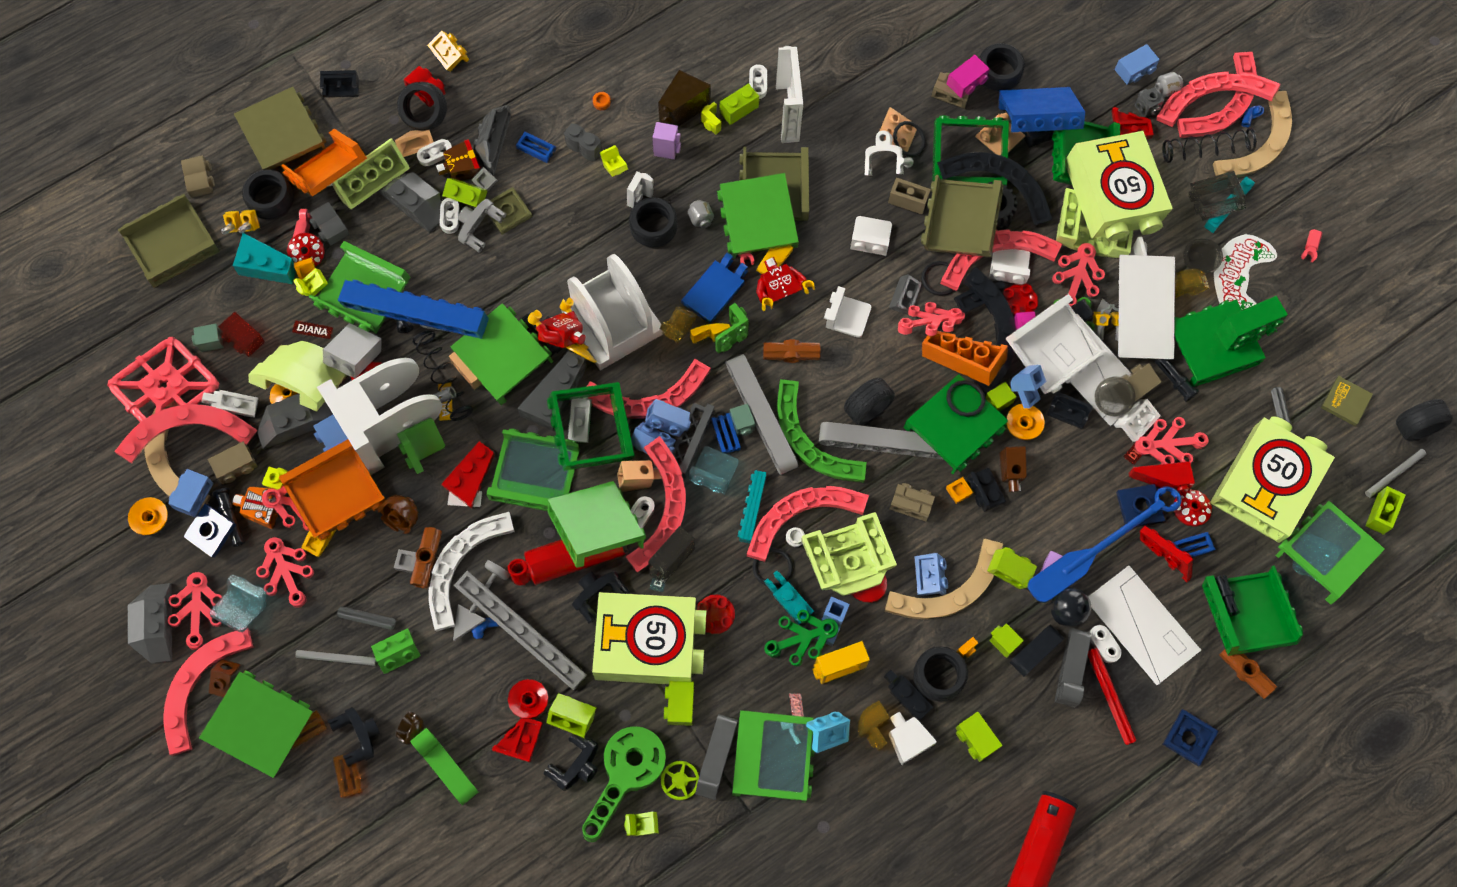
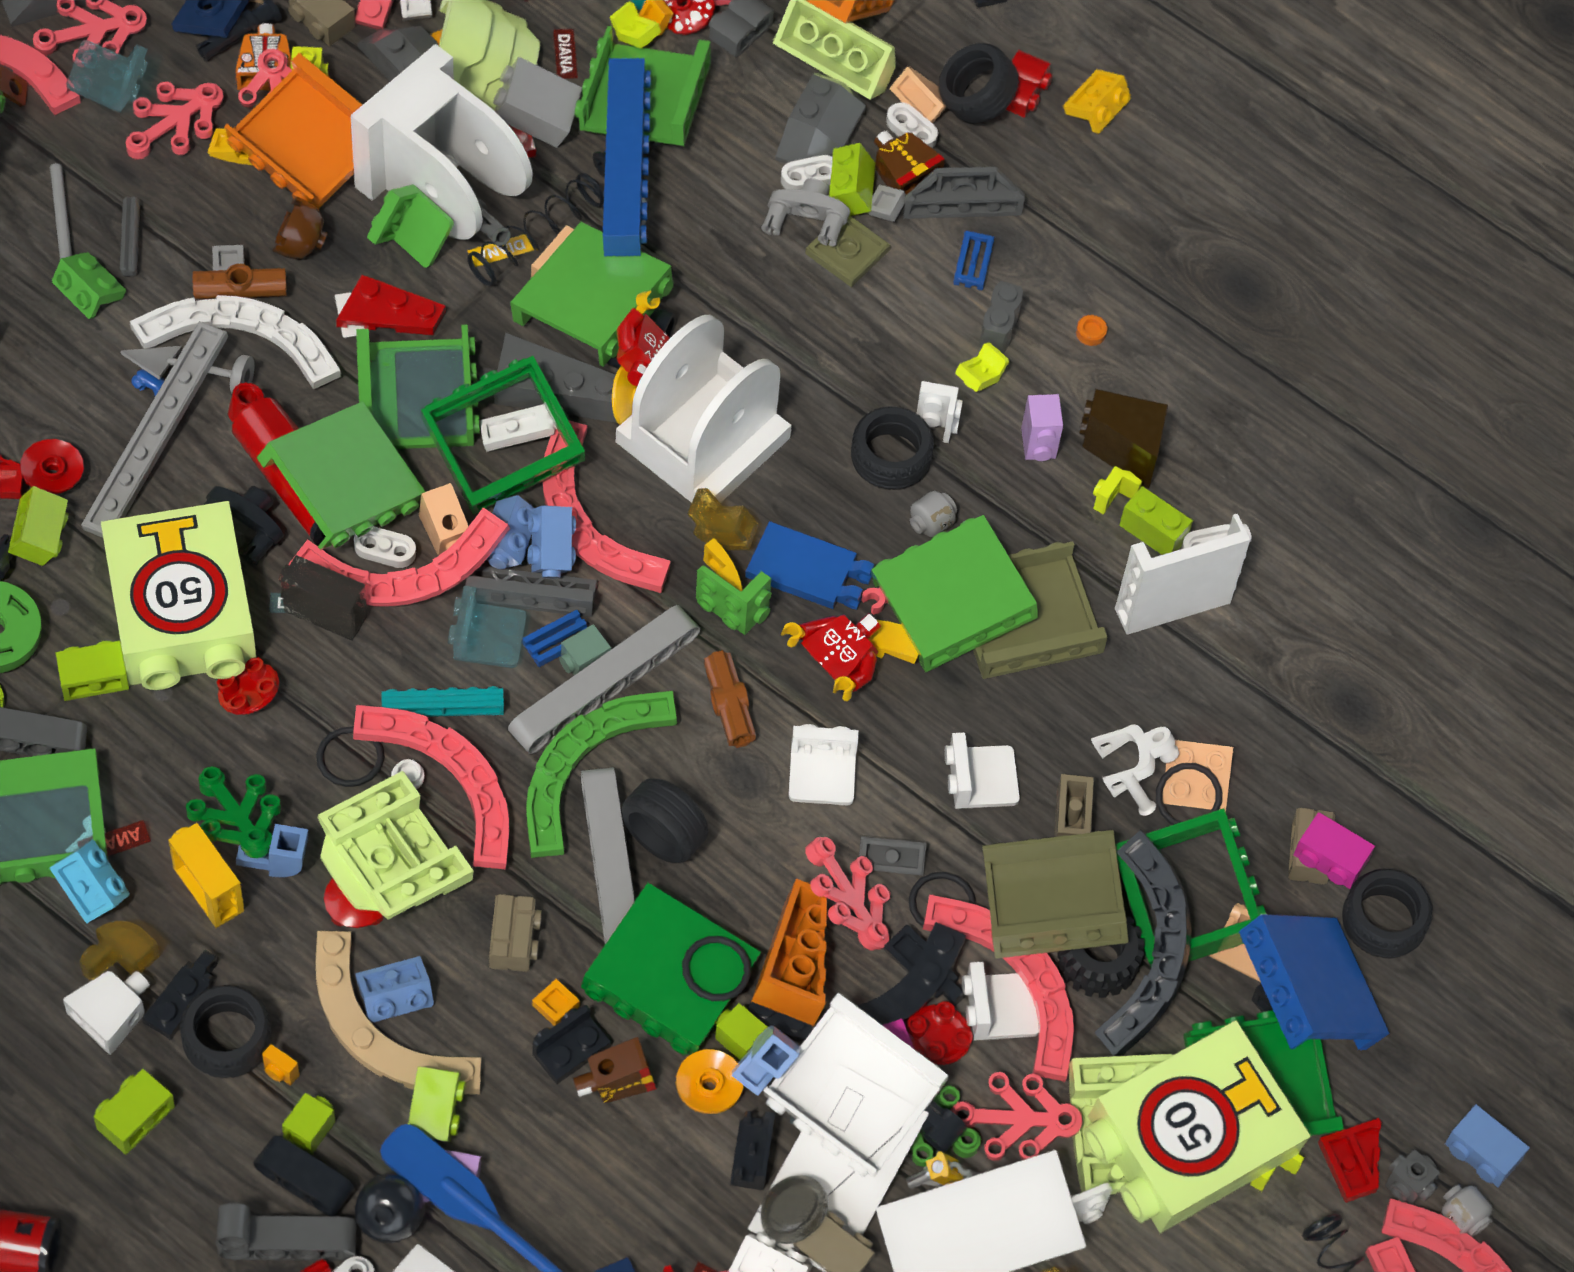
camera: 70 degrees right, 10 degrees down
teal hinge [764,571,814,625] -> none

